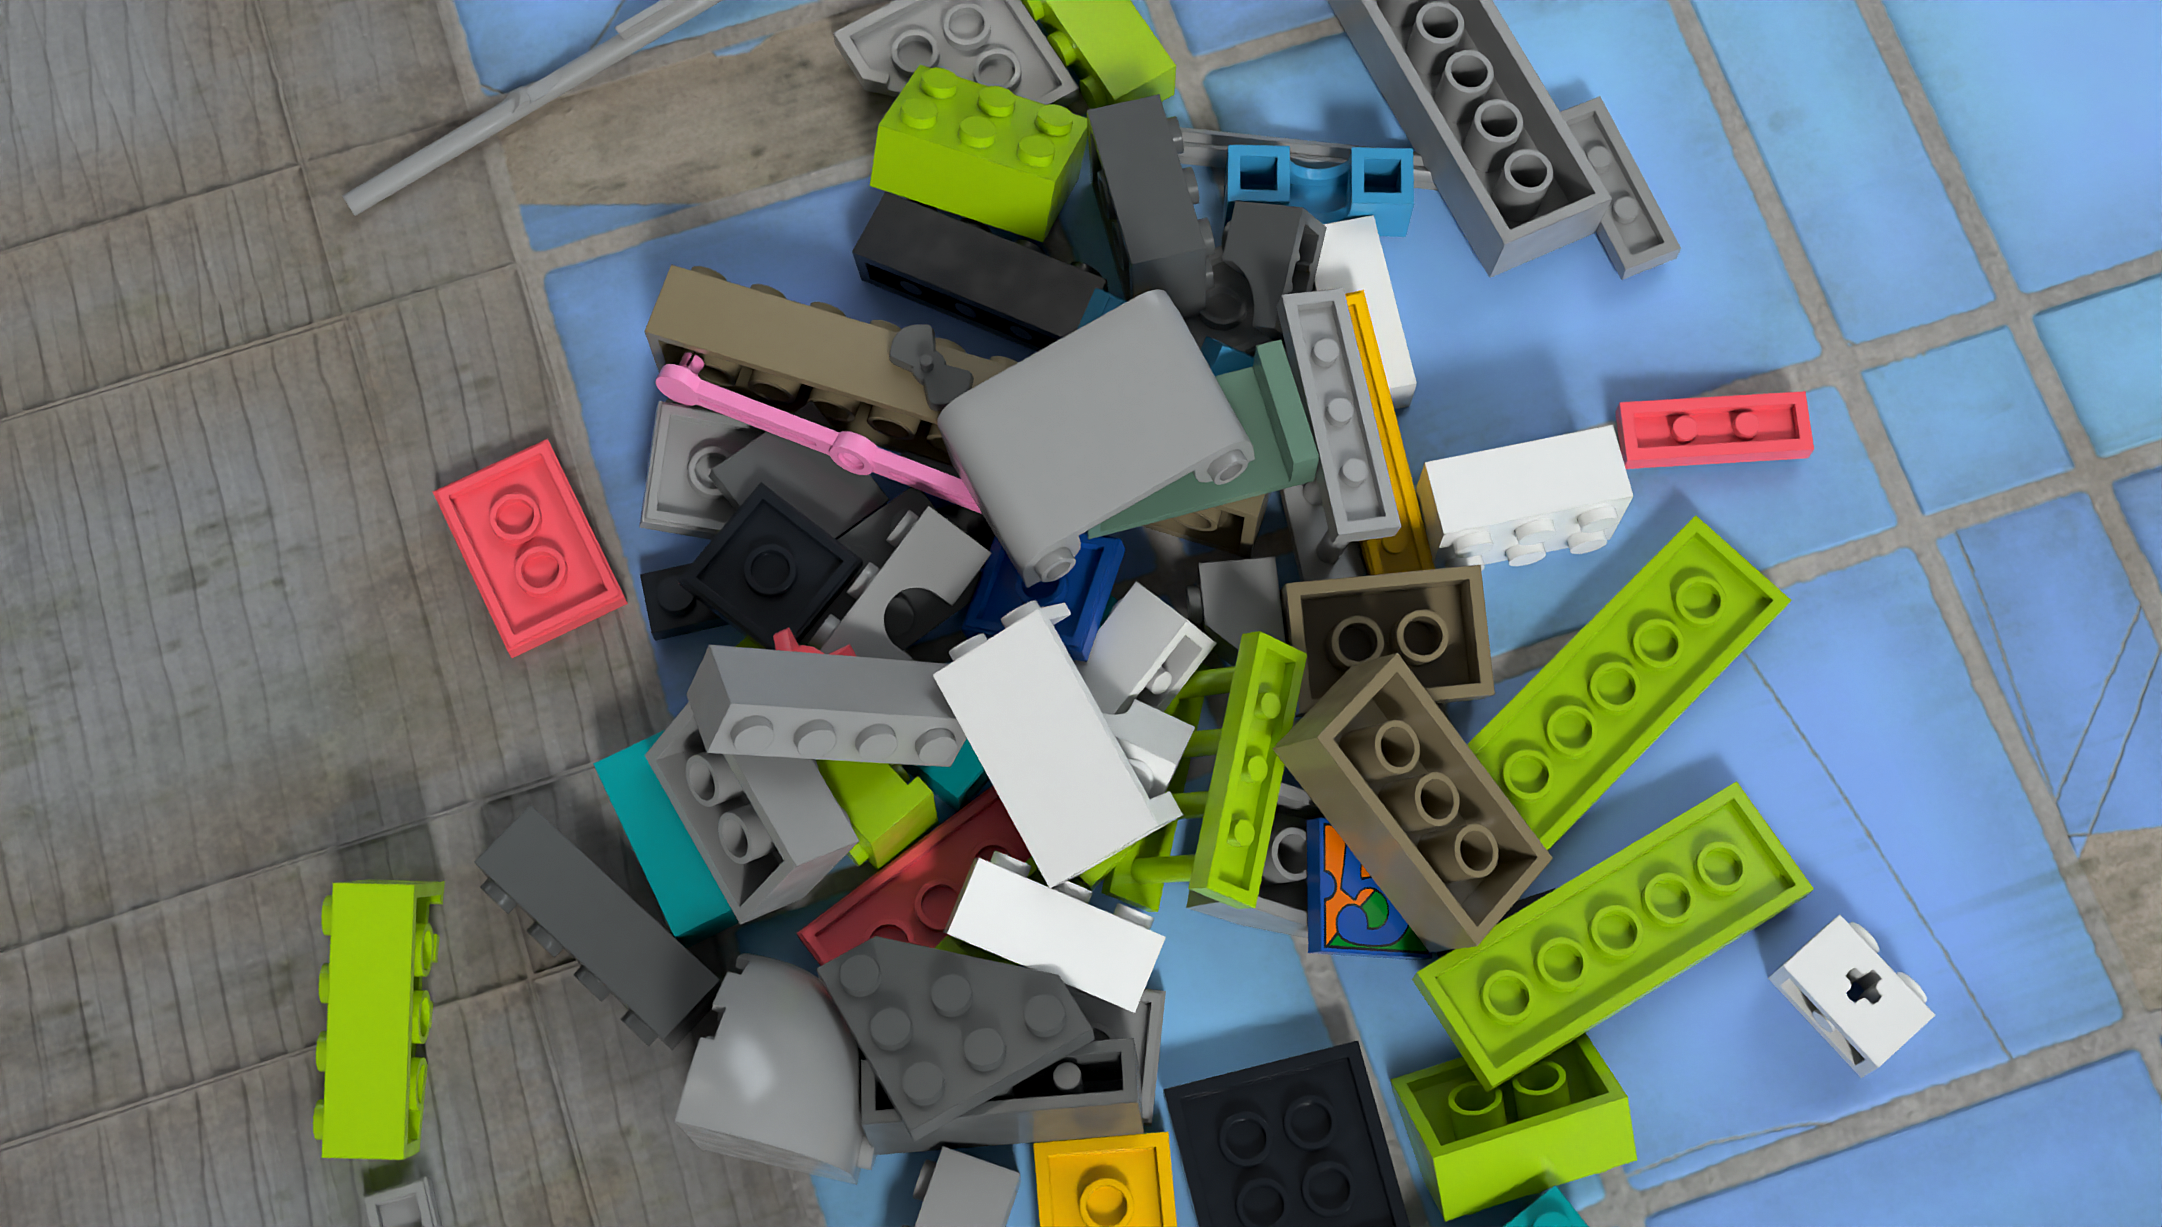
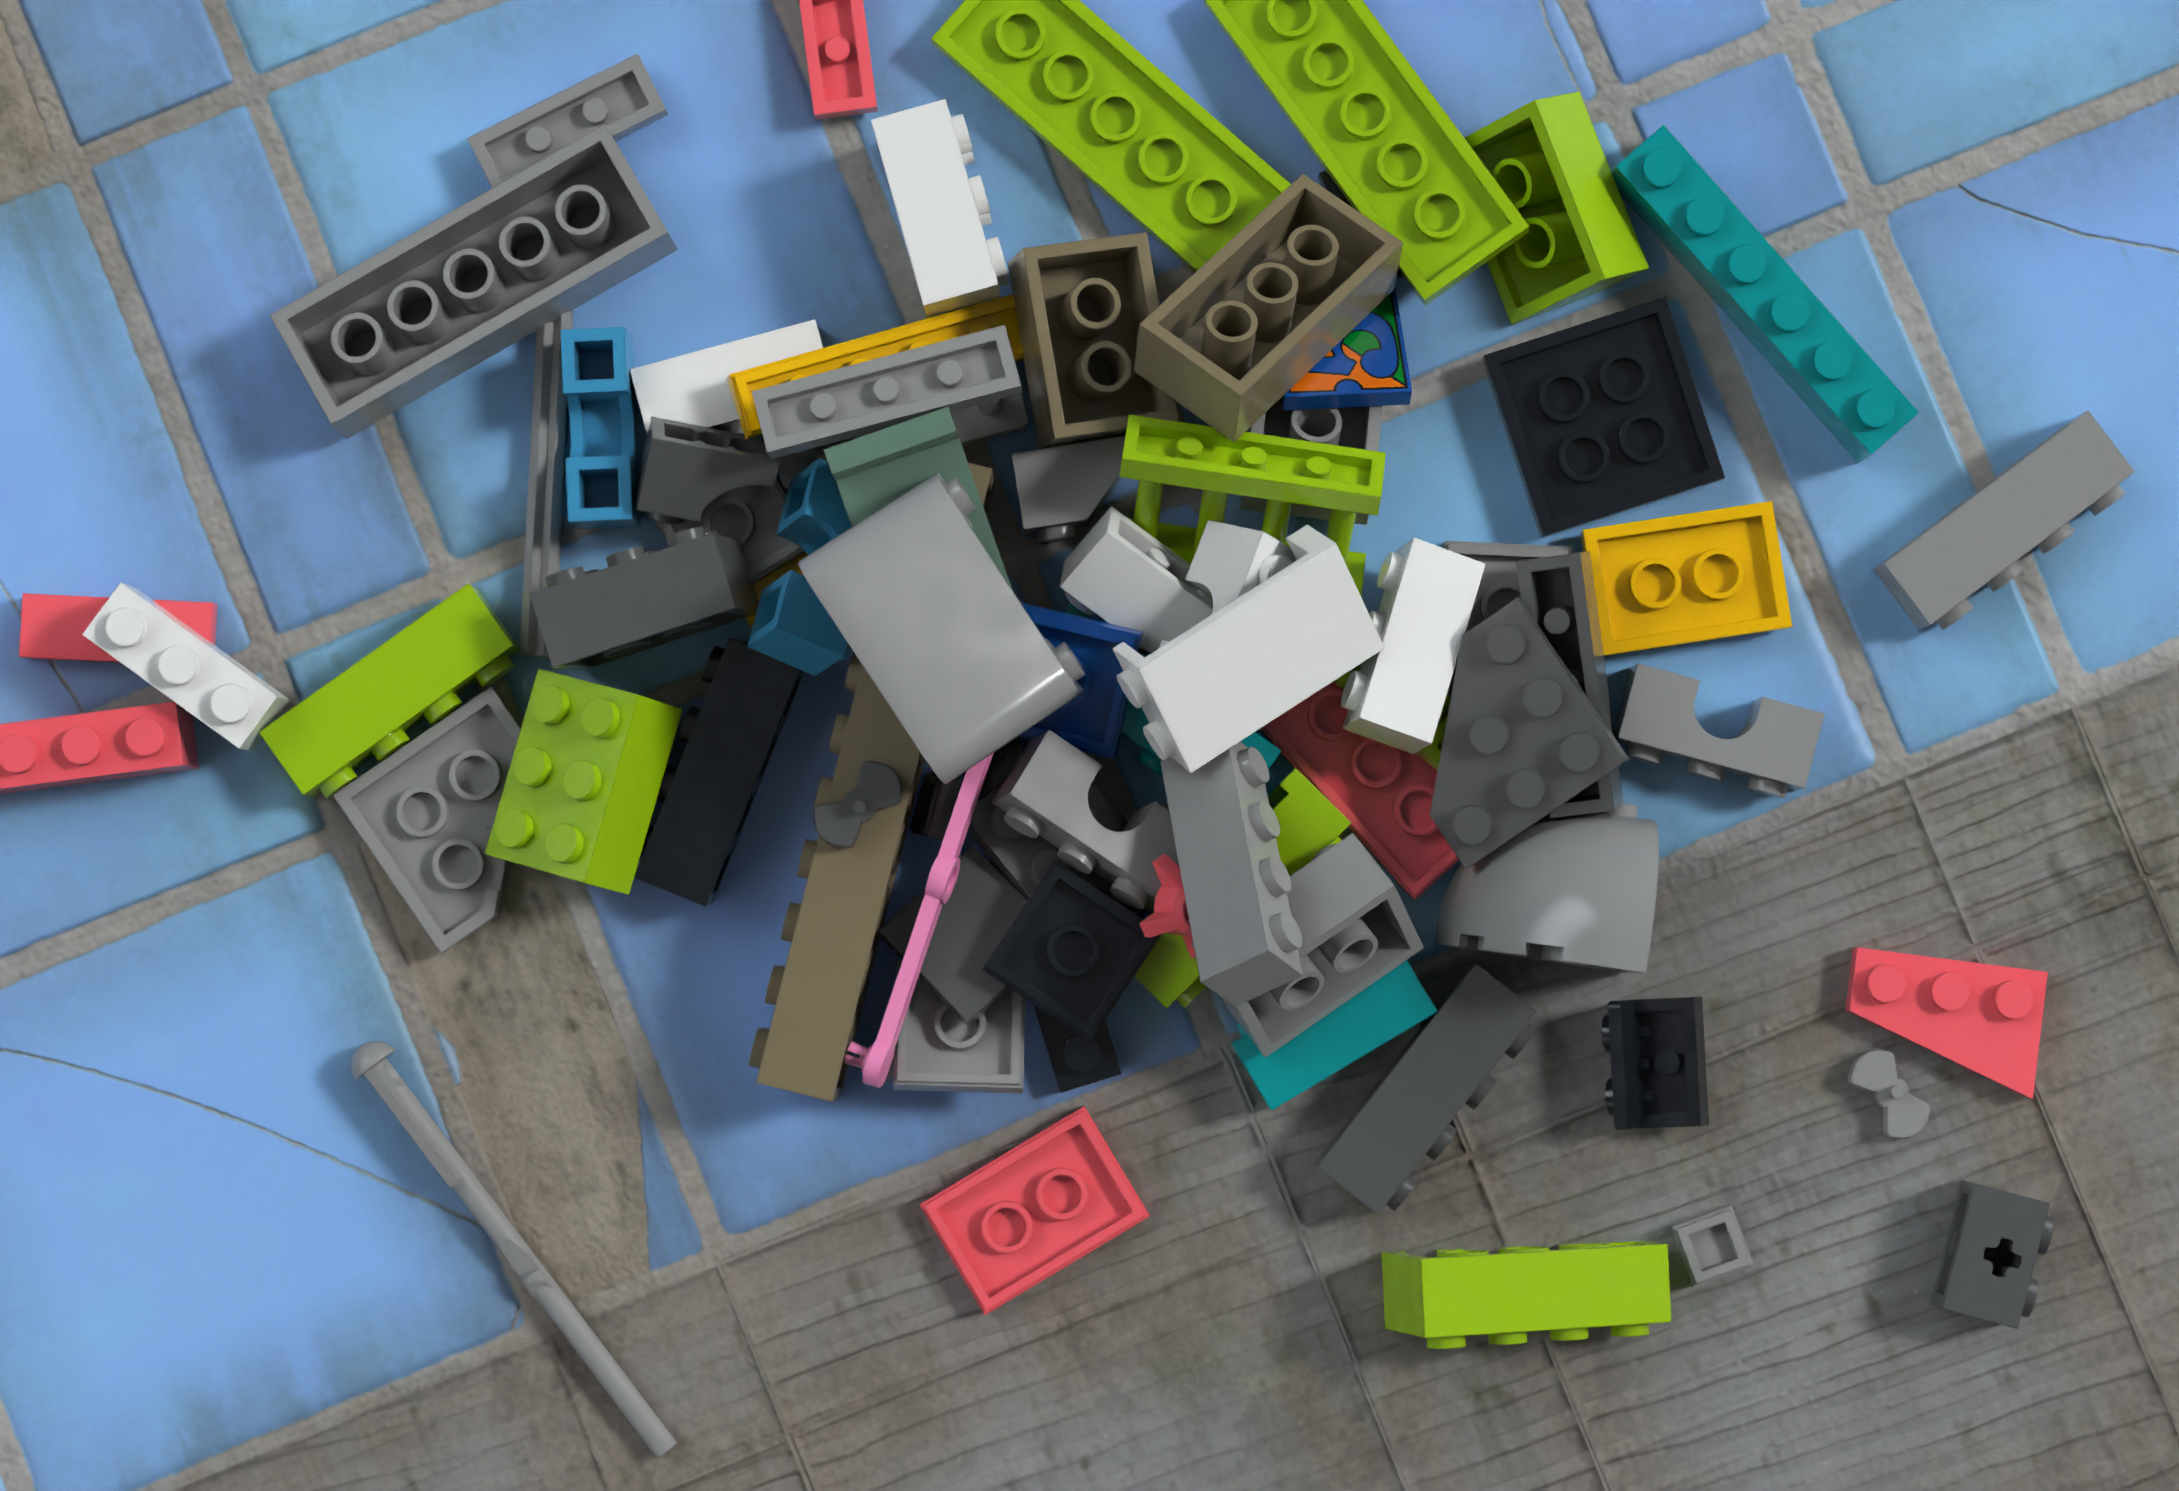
camera: 90 degrees left, 15 degrees up
none -> black bracket [1601,997,1709,1130]

